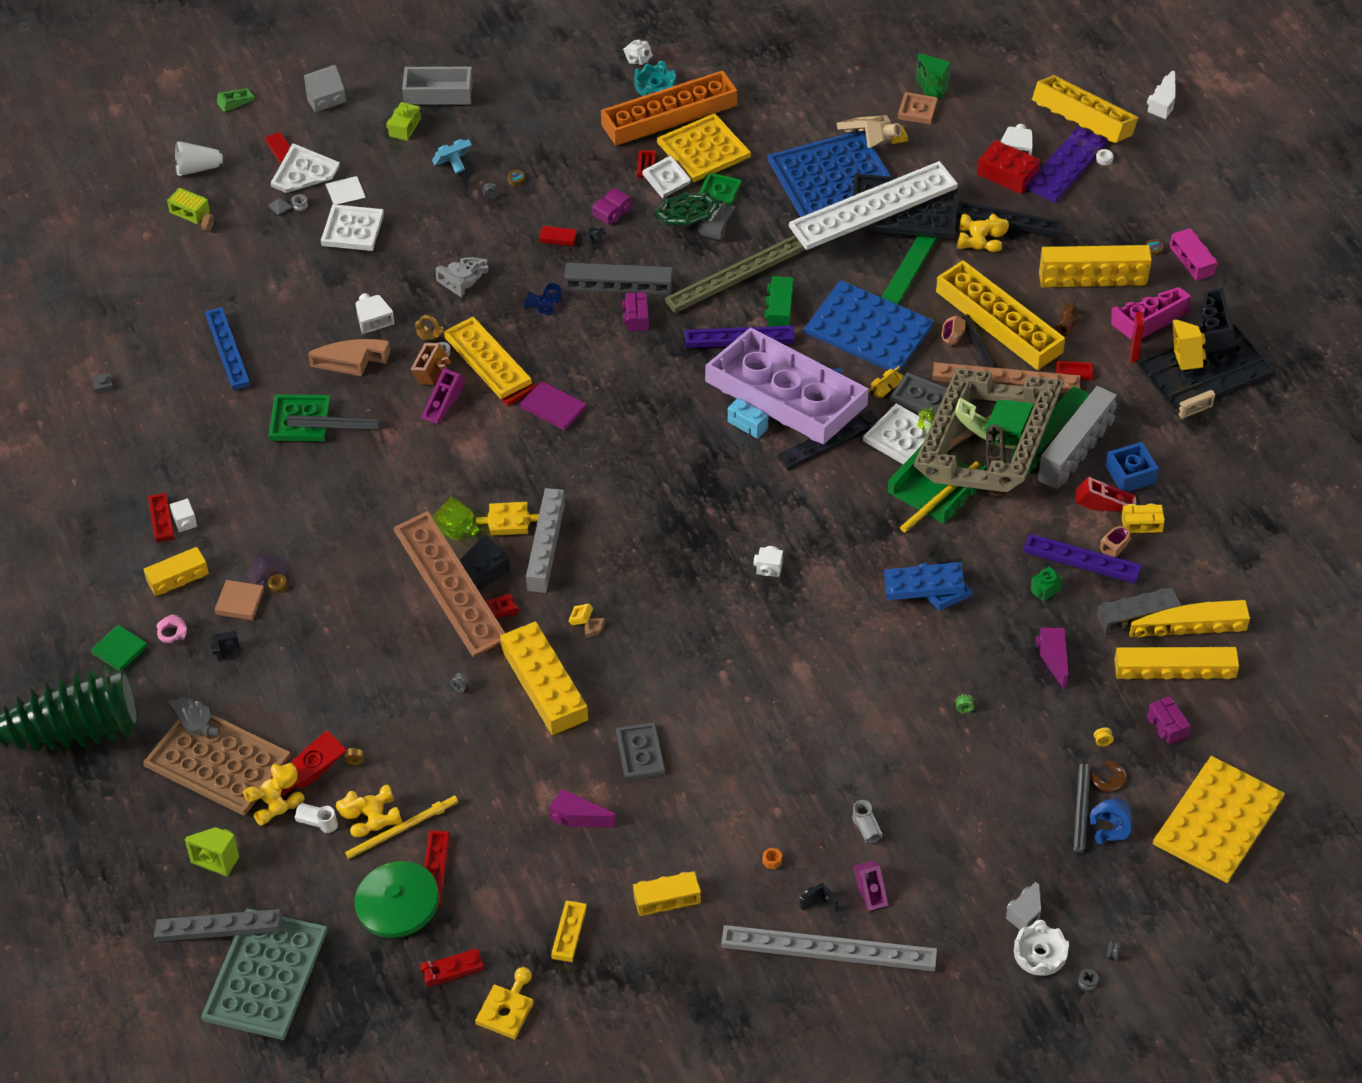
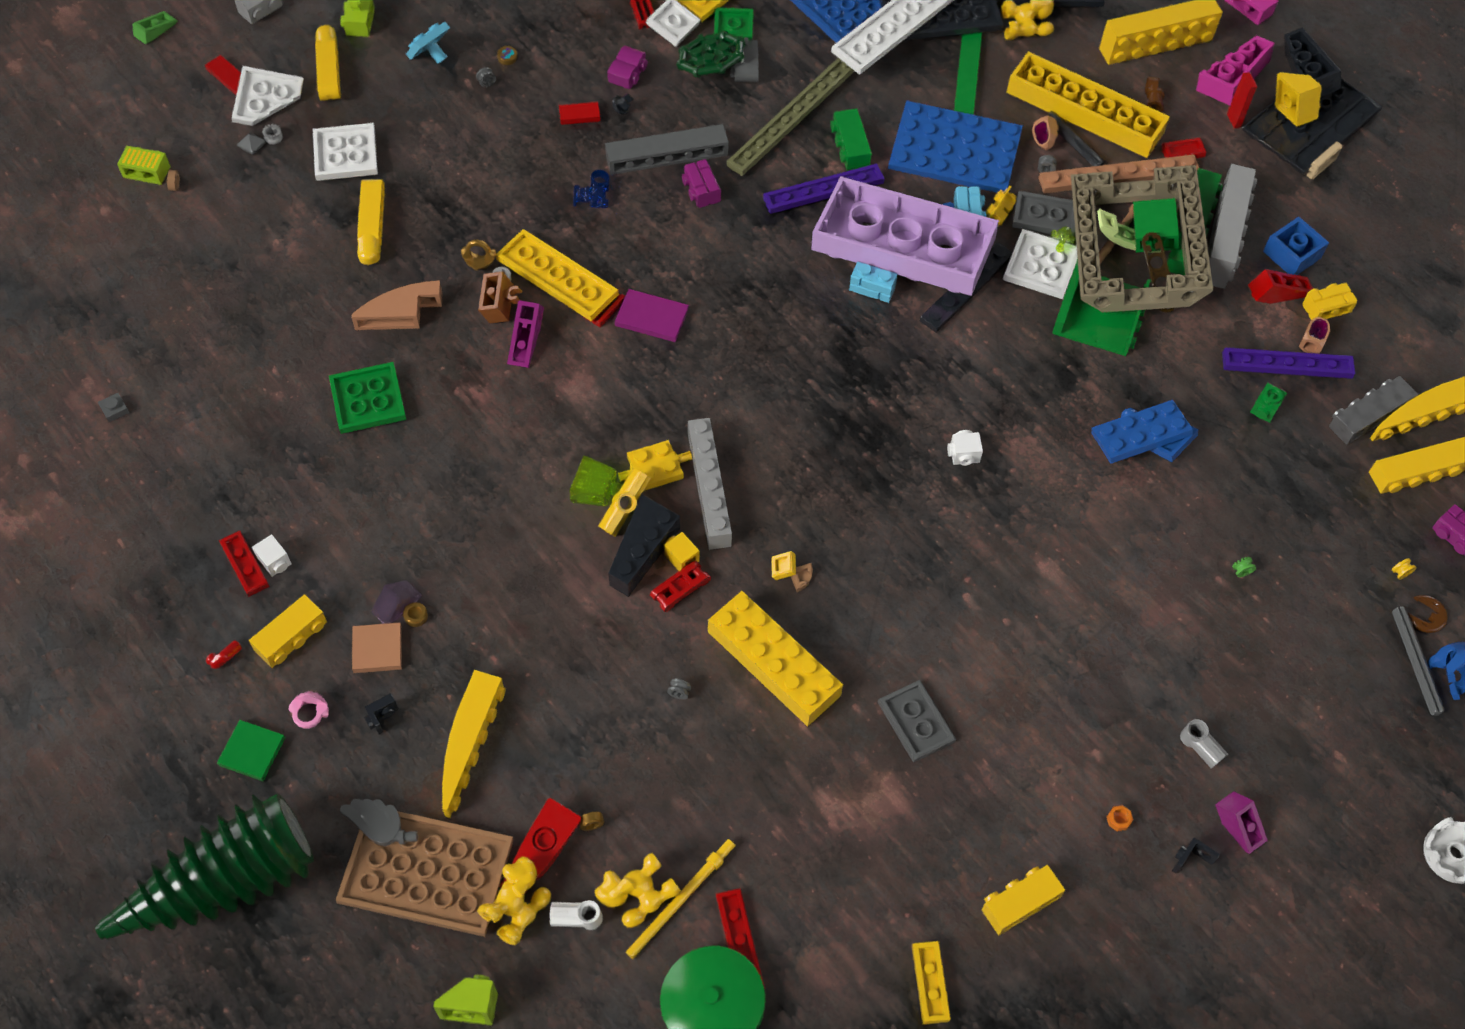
camera: 20 degrees left, 10 degrees up
white cone [175,141,223,176] -> none
blue plate [205,307,250,391] -> none
black axle [287,415,379,429] -> none
white sticker [326,176,365,205] -> none
white torso [355,293,394,334] -> none
nougat plate [394,511,505,657] -> none
light grey piece [436,258,488,297] -> none
magenta slope [549,789,616,828] -> none
light grey plate [721,925,937,971] -> none
yellow bar [900,461,981,533] -> none
light grey slope [1006,882,1041,930] -> none
magenta slope [1036,628,1068,688] -> none
none -> red arm [206,641,242,669]
none -> yellow piece [315,25,341,101]
none -> yellow piece [357,179,385,265]
none -> yellow slope [442,670,506,818]
none -> yellow piece [598,468,651,537]
none -> yellow brick [664,532,700,571]
none -> medium azure brick [954,187,986,217]
none -> dark grey bush [1038,155,1057,173]

